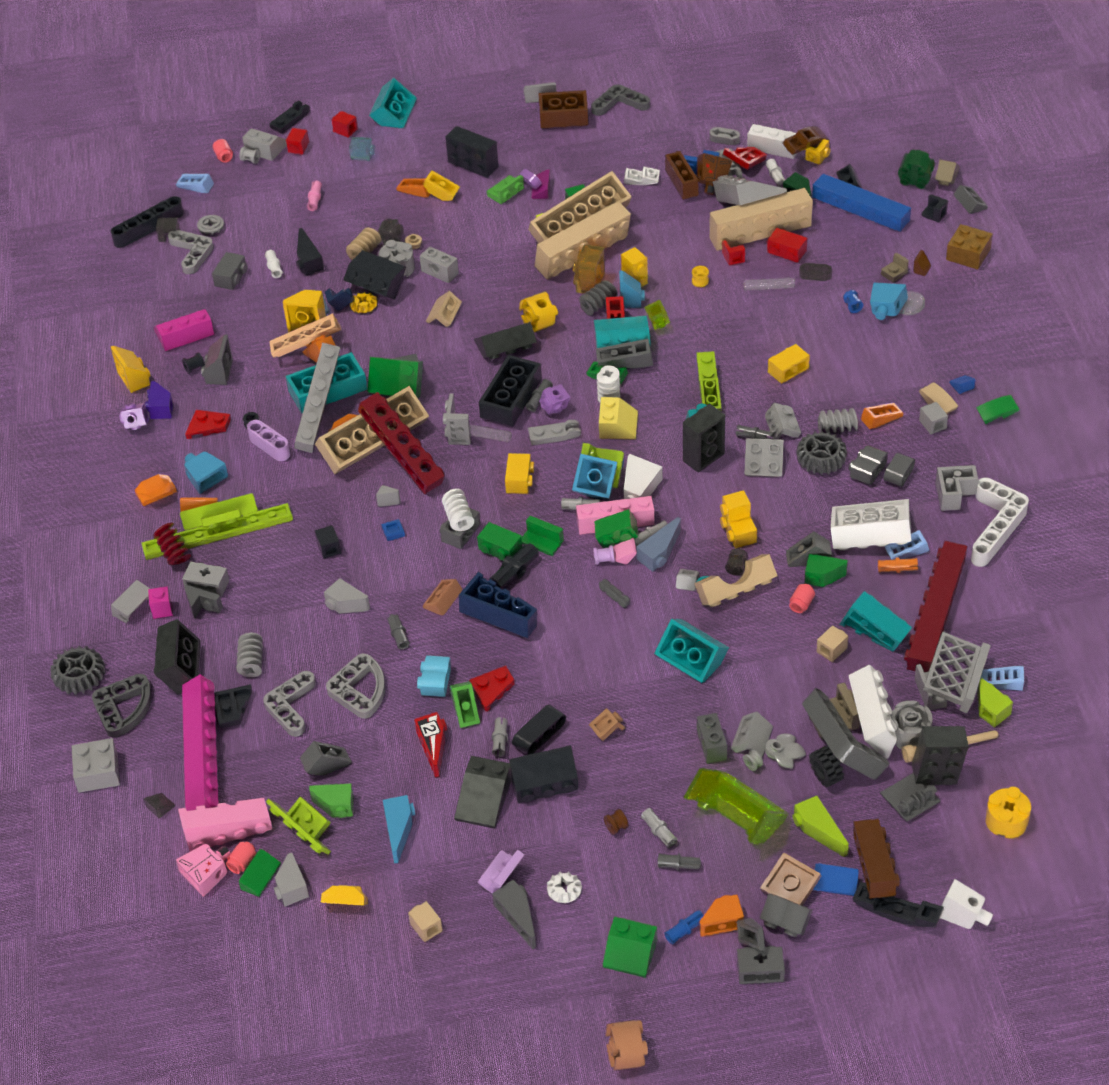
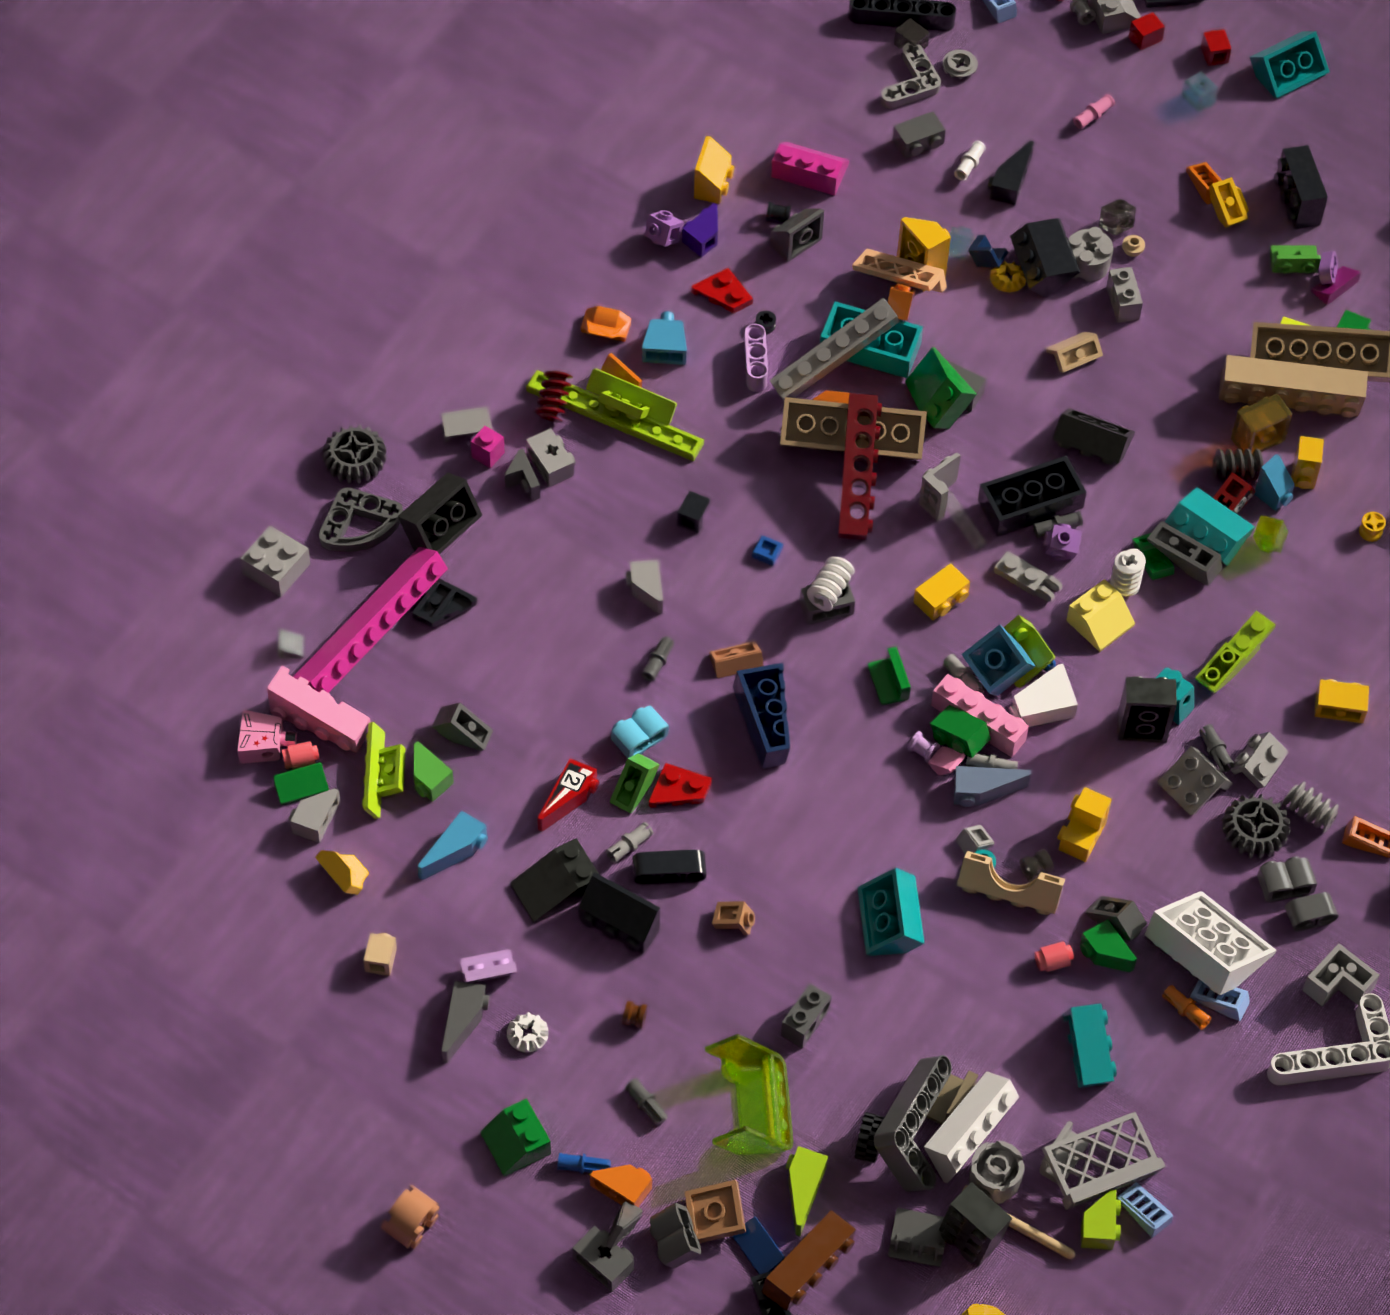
camera: 40 degrees right, 10 degrees up
light grey piece [236,632,263,678] -> none
light grey beam [263,671,316,737] -> none
light grey beam [326,653,385,719] -> none
tan piece [346,228,382,260] -> none
light grey slope [376,485,401,507] -> none
green brick [477,522,523,560] -> none
black piece [489,543,539,590] -> none
yellow brick [519,292,558,332] -> none
dark grey axle [599,579,631,608] -> none
light grey pin [641,808,678,848] -> none
light grey panel [731,711,773,757] -> none
light grey bush [743,750,763,771] -> none
light grey plate [765,734,806,769] -> none
tan brick [817,626,848,662] -> none
dark red brick [904,541,968,672] -> none

